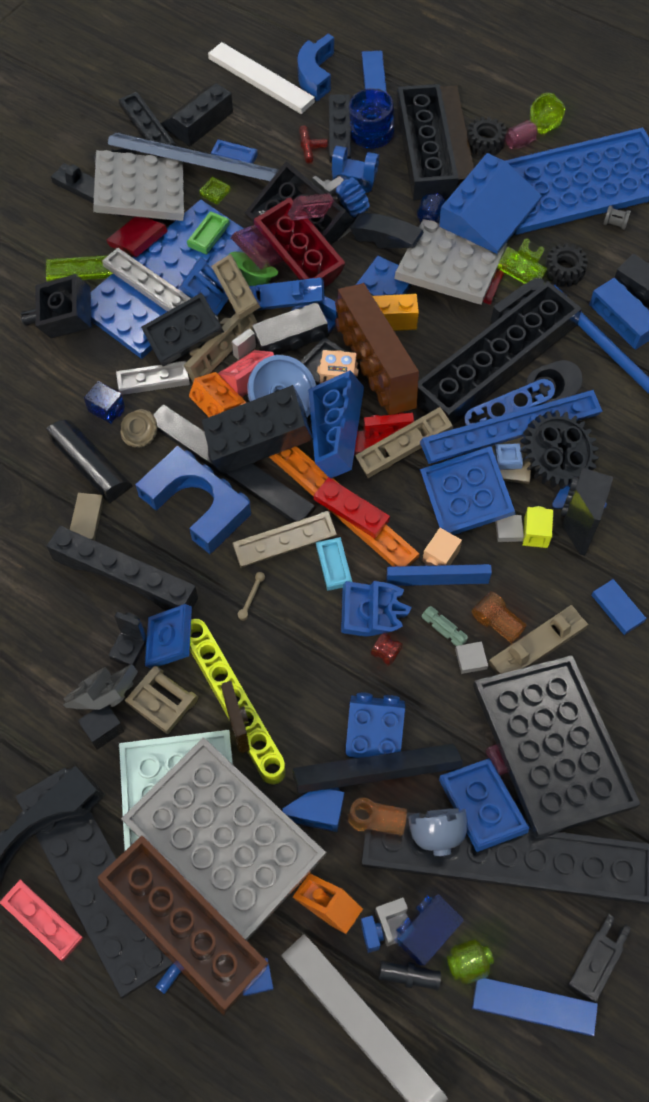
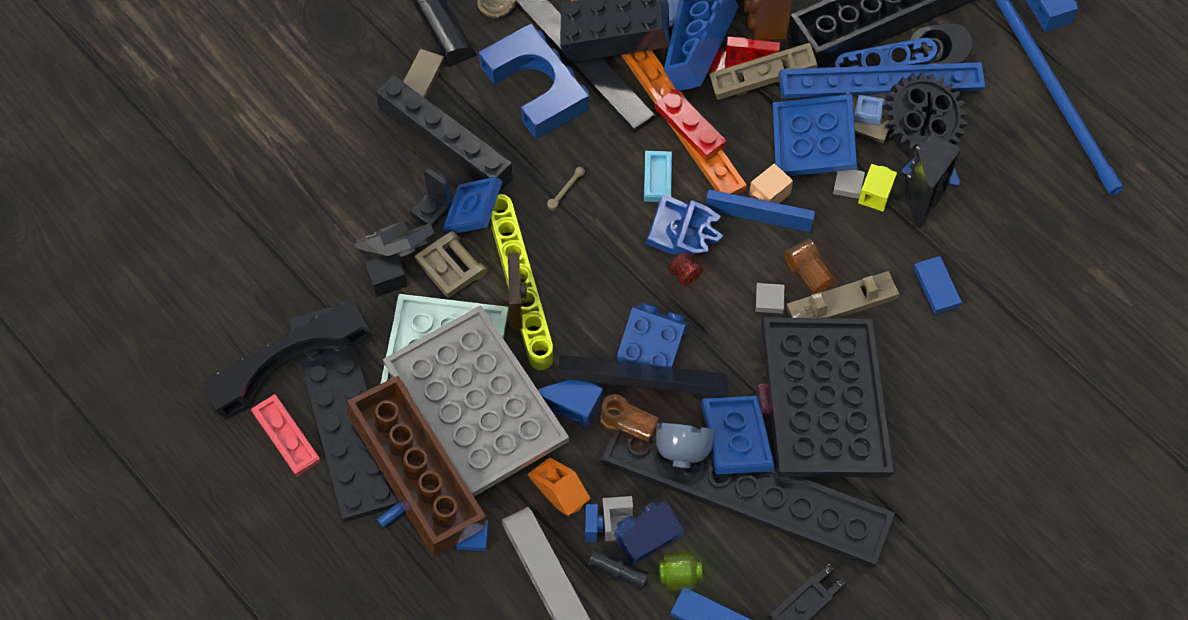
camera: 15 degrees right, 0 degrees up
plate [232,511,337,568] -> none
sand green axle [421,606,468,646] -> none

